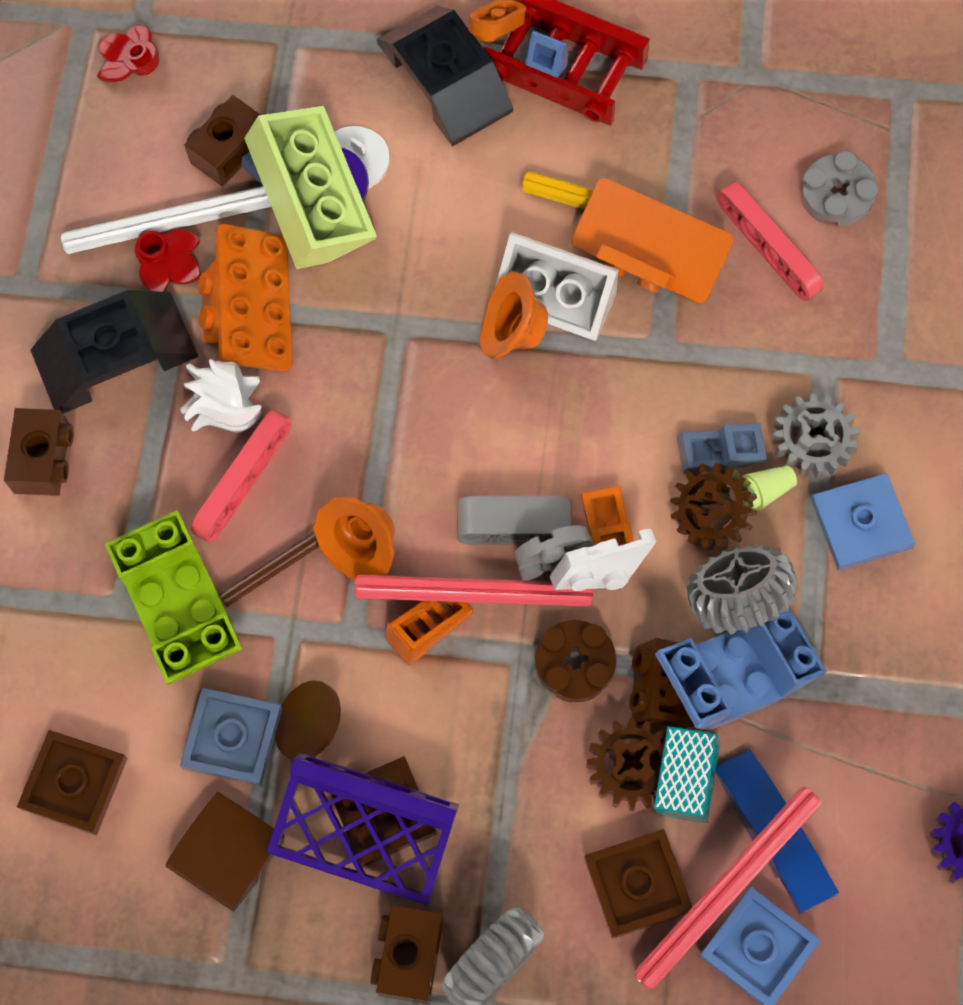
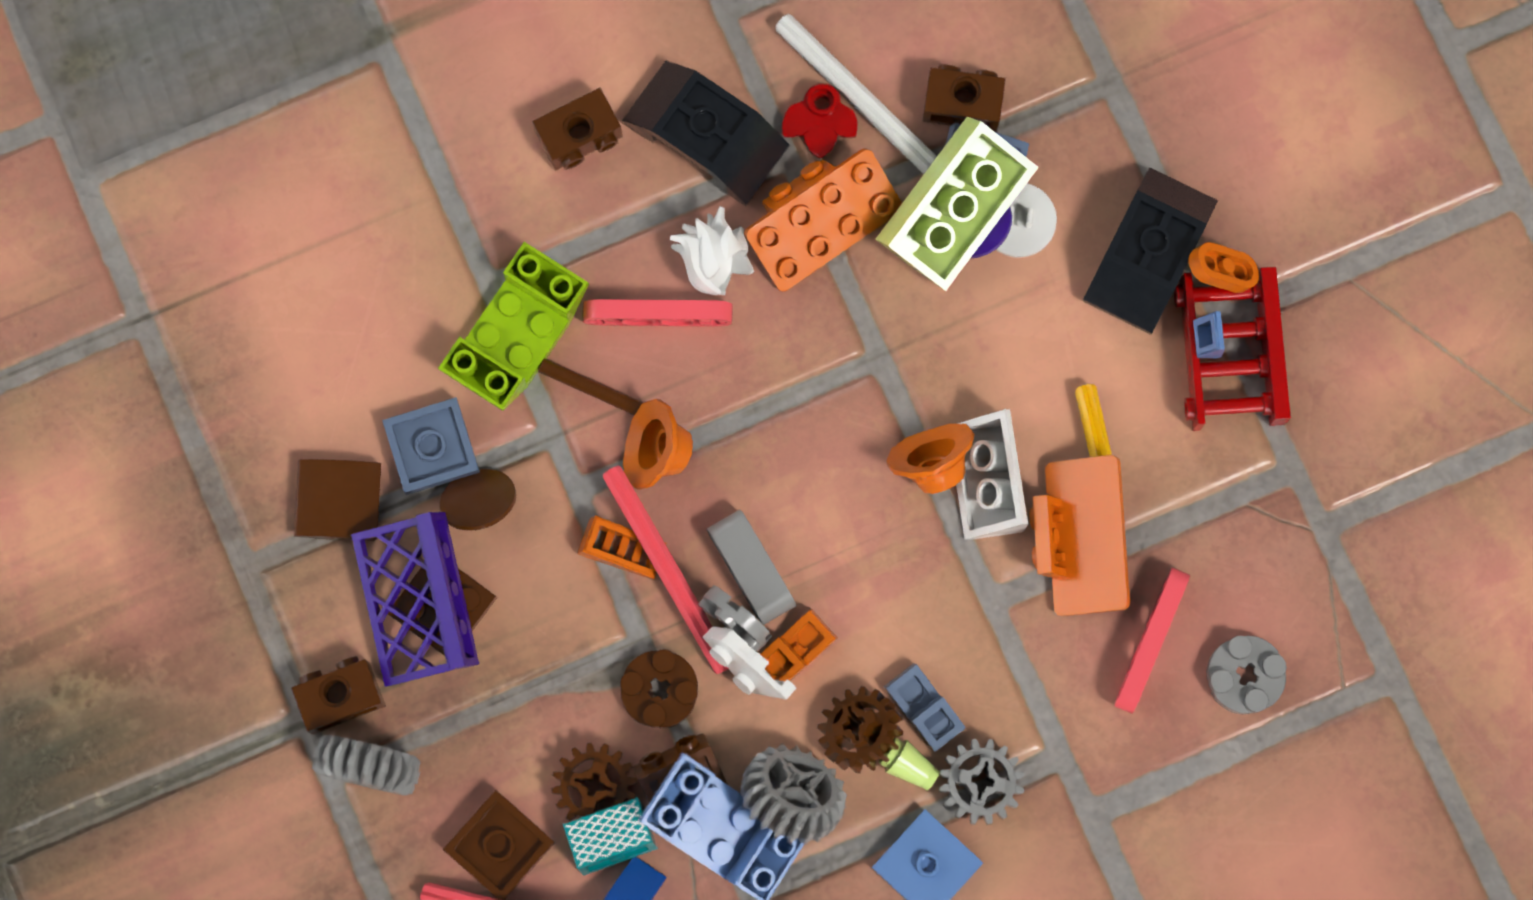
camera: 55 degrees right, 10 degrees up
reddish brown plate [17,730,128,836] -> none

